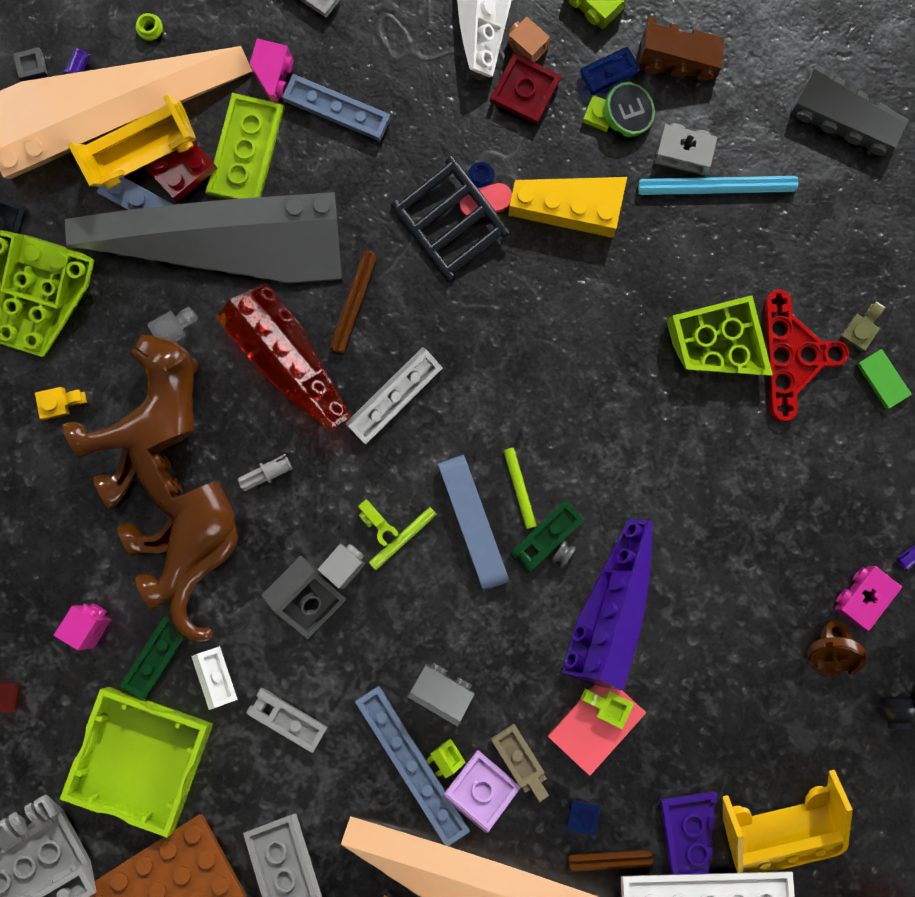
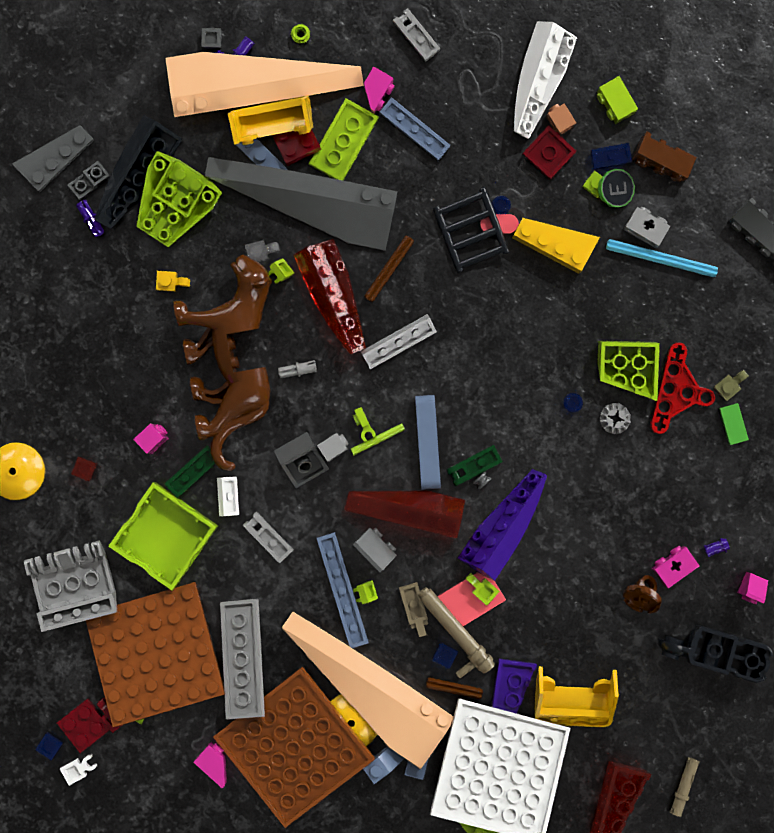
camera: 15 degrees right, 5 degrees up
lavender plate [442,750,520,833] -> none
lime bar [504,448,537,529] -> none
none -> lime tile [268,258,294,283]
none -> clear red wedge [345,491,465,538]
none -> dark tan cylinder [418,587,495,678]
none -> clear blue plate [563,393,583,412]
none -> light grey gear [600,403,631,434]

